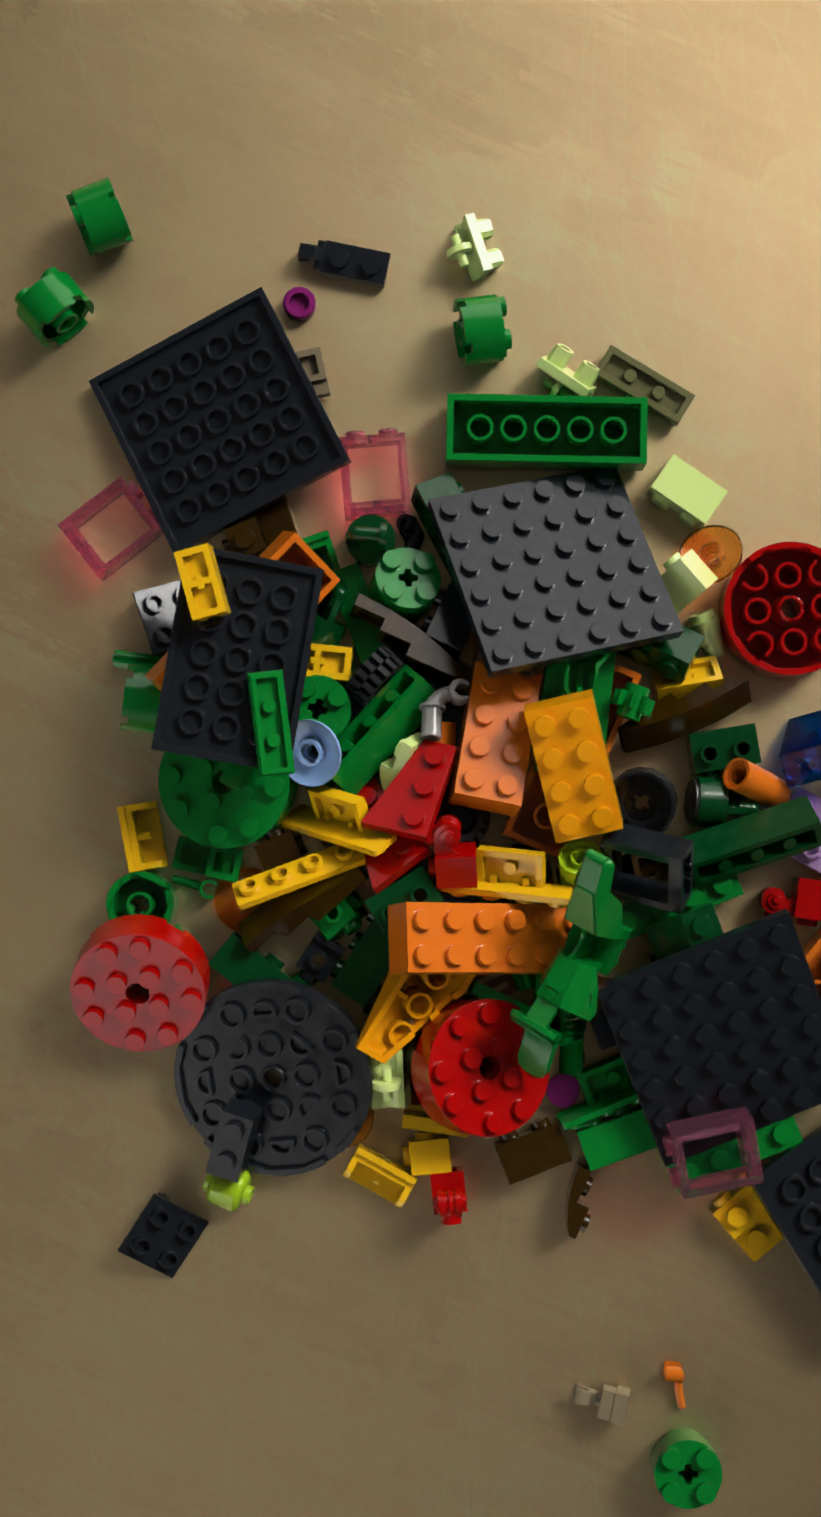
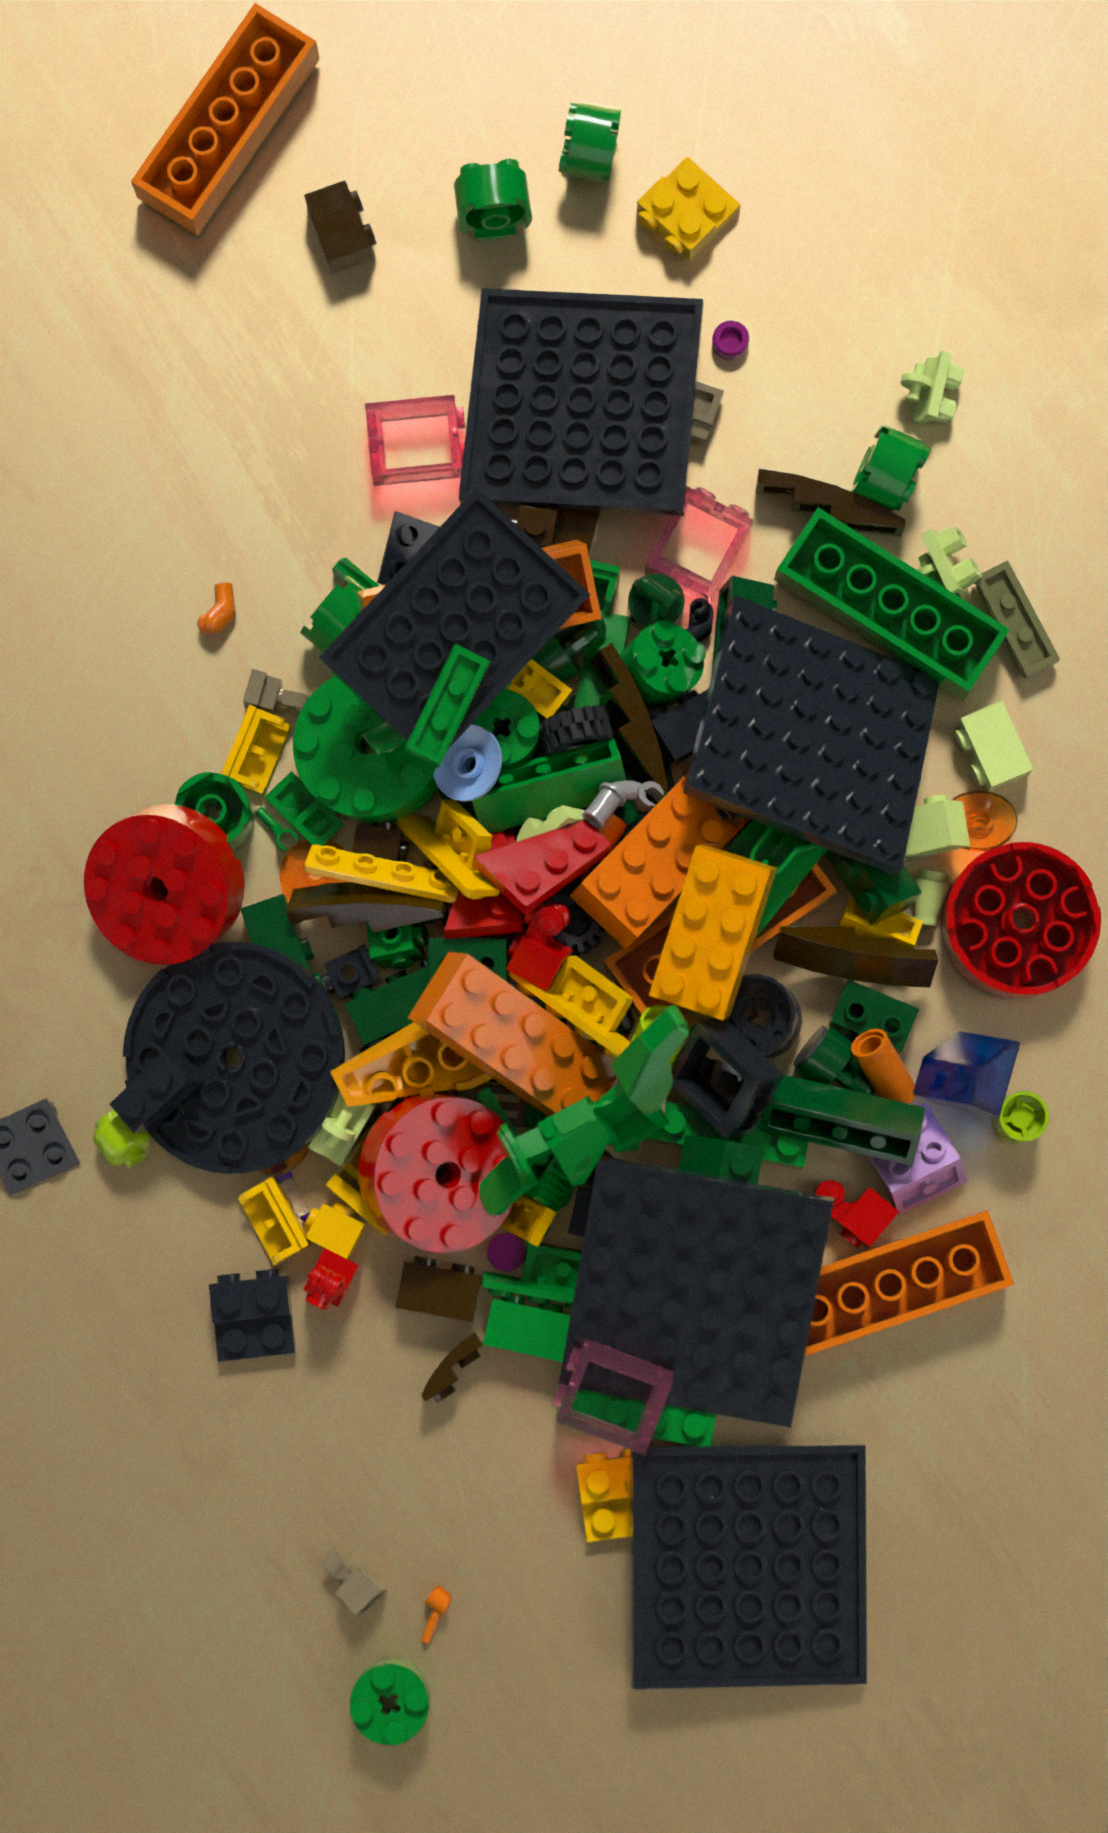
camera: 30 degrees right, 5 degrees down
yellow hinge [173,543,231,621] -> none
black hinge [298,240,391,288] -> none
green gear [610,682,656,723] -> none
none -> orange arm [197,582,236,634]
none -> black plate [209,1269,297,1362]
none -> dark tan piece [243,669,308,714]
none -> clear piece [271,1162,311,1222]
none -> yellow plate [500,1195,556,1247]
none -> yellow plate [636,156,741,261]
none -> dark brown slope [755,469,906,537]

